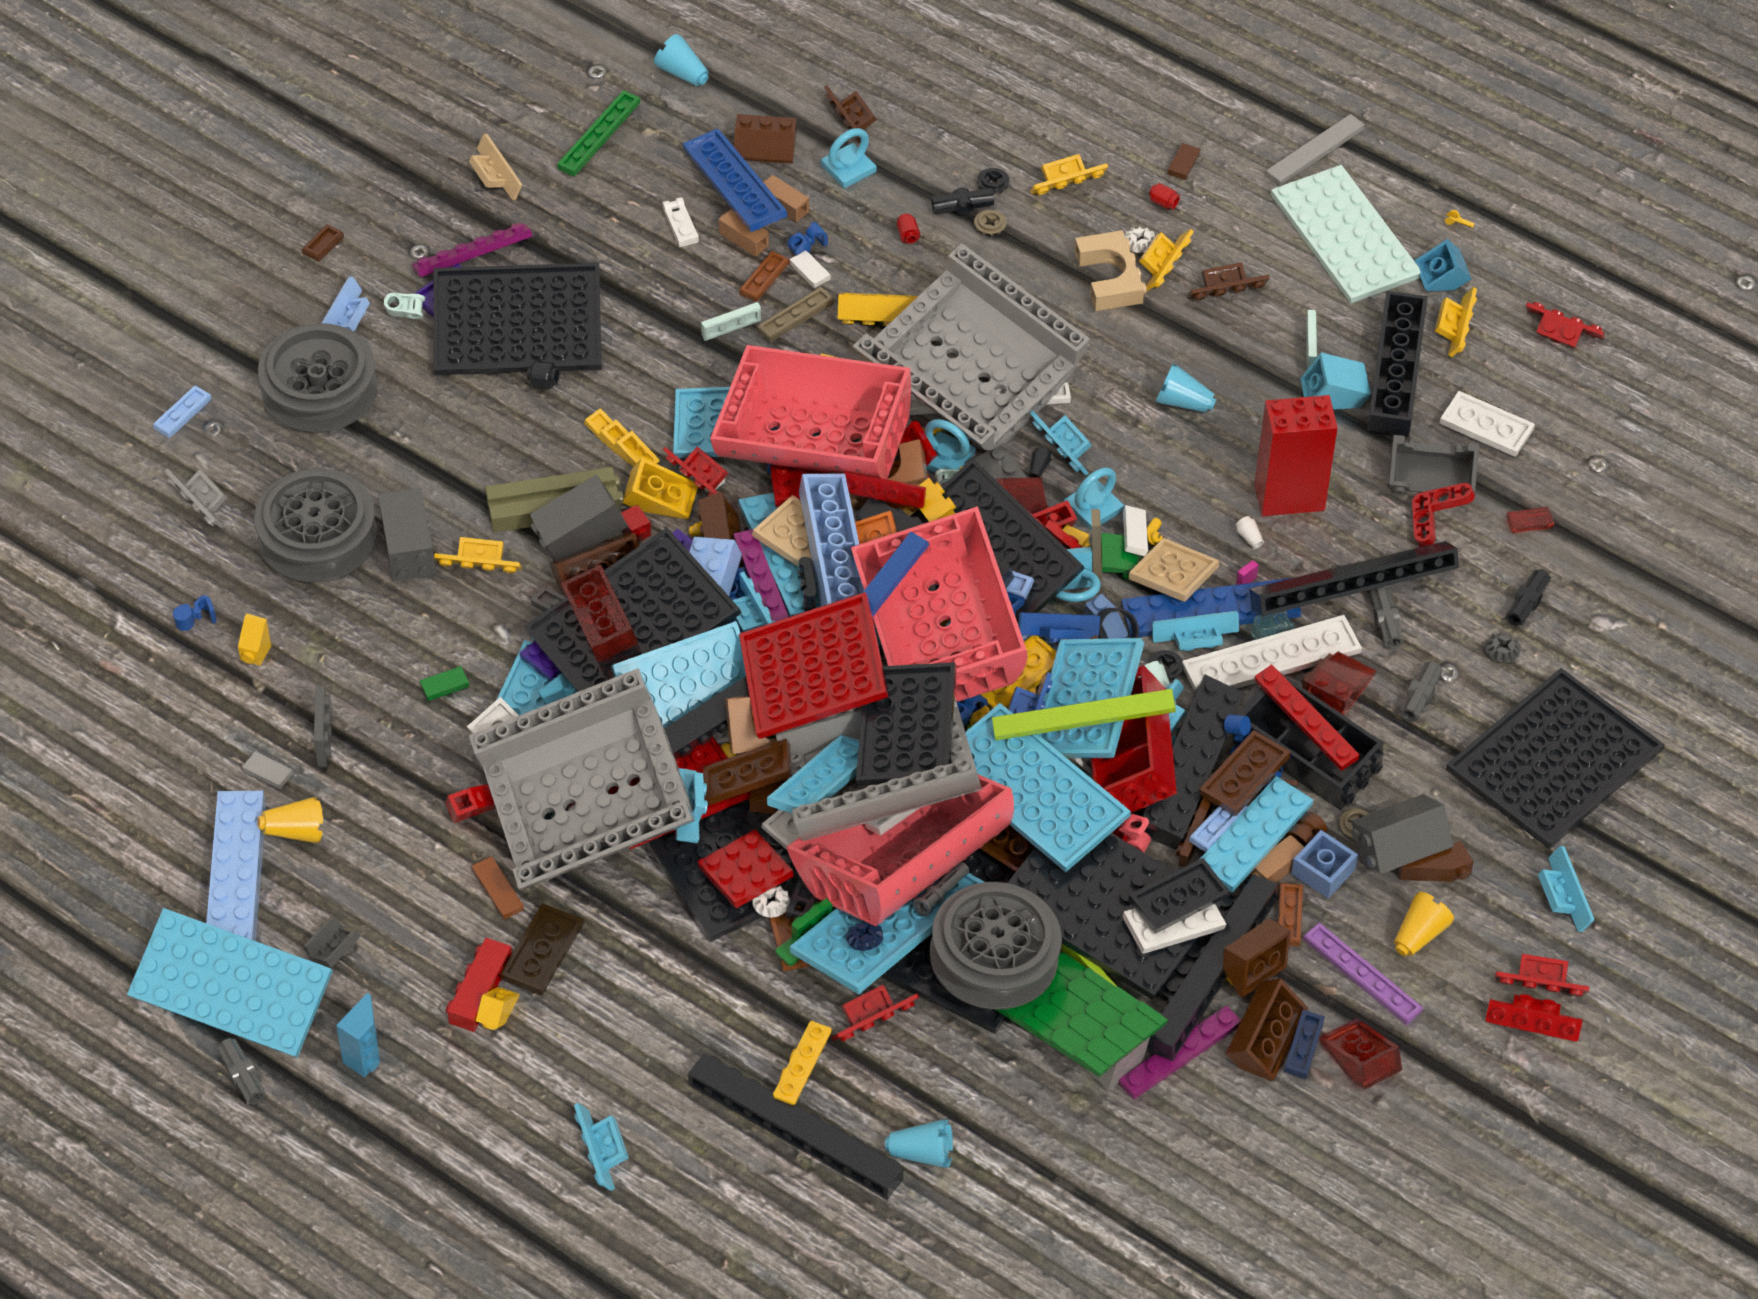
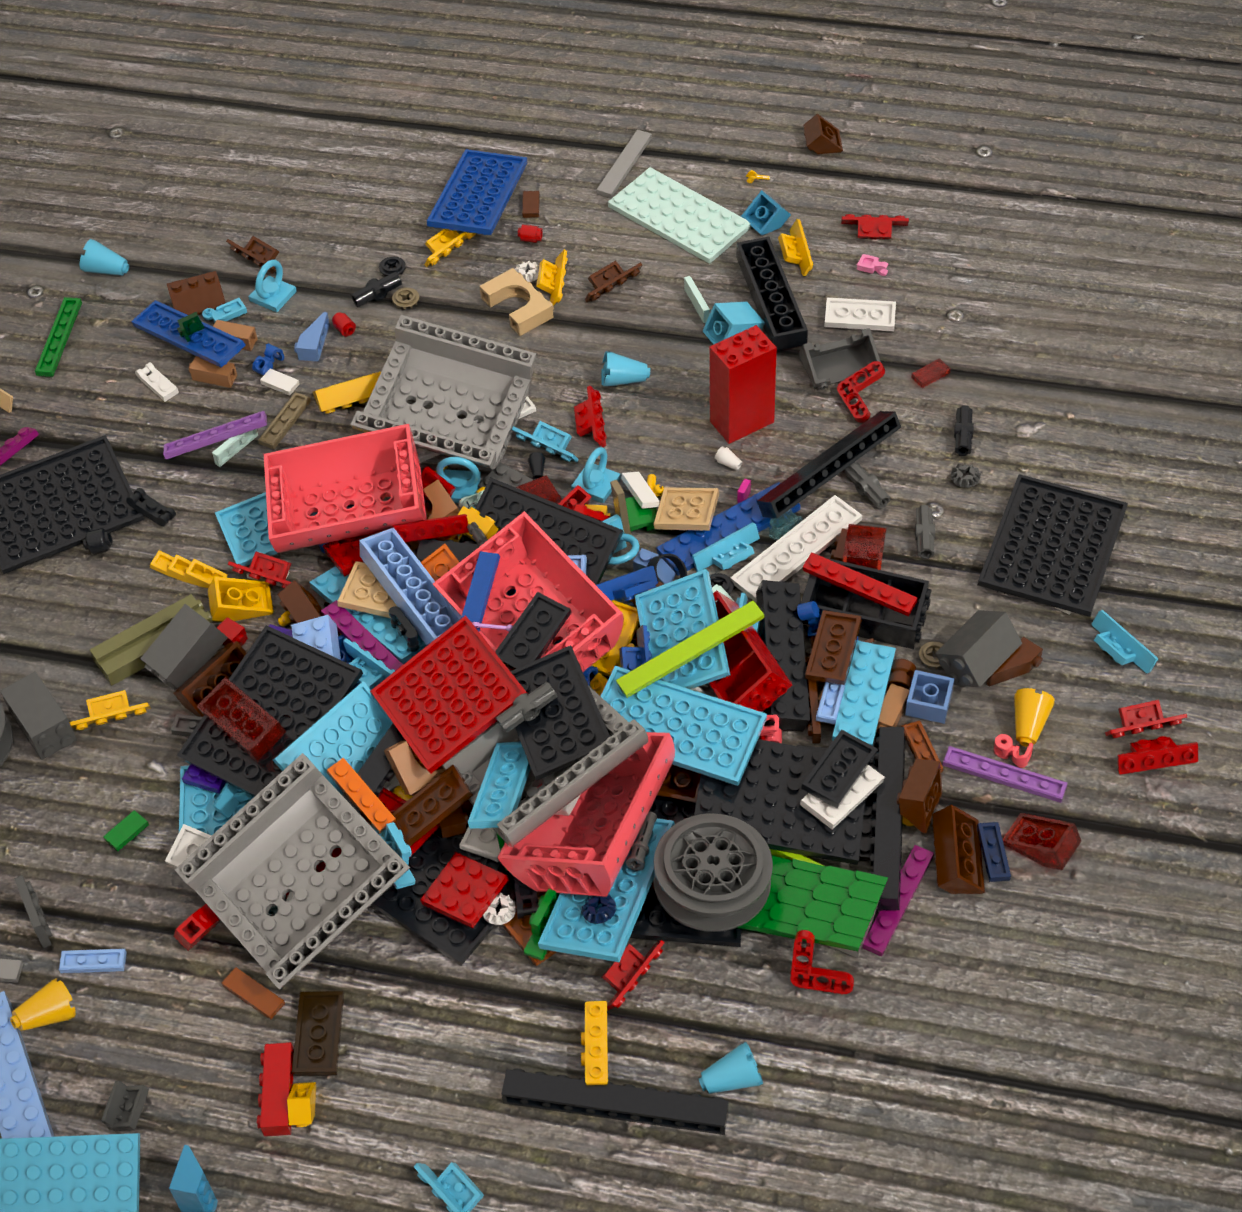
camera: 20 degrees left, 0 degrees up
dark orange tile [739,251,789,302] -> none
none -> light blue tile [59,949,127,973]
none -> black plate [126,488,176,527]
none -> medium lavender tile [163,411,267,459]
none -> dark green bracket [177,312,204,342]
none -> medium azure hinge [202,298,247,323]
none -> medium blue slope [294,312,330,362]
none -> orange plate [327,758,396,833]
none -> blue plate [427,149,527,235]
none -> dark grey axle [467,522,488,546]
none -> lavender hinge [472,622,513,632]
none -> black plate [495,592,572,670]
none -> dark grey piece [496,682,558,733]
none -> red bracket [574,386,607,447]
none -> red beam [790,930,854,994]
none -> reddish brown slope [803,114,843,154]
none -> bright pink plate [857,254,888,276]
none -> coral leg [994,734,1033,768]

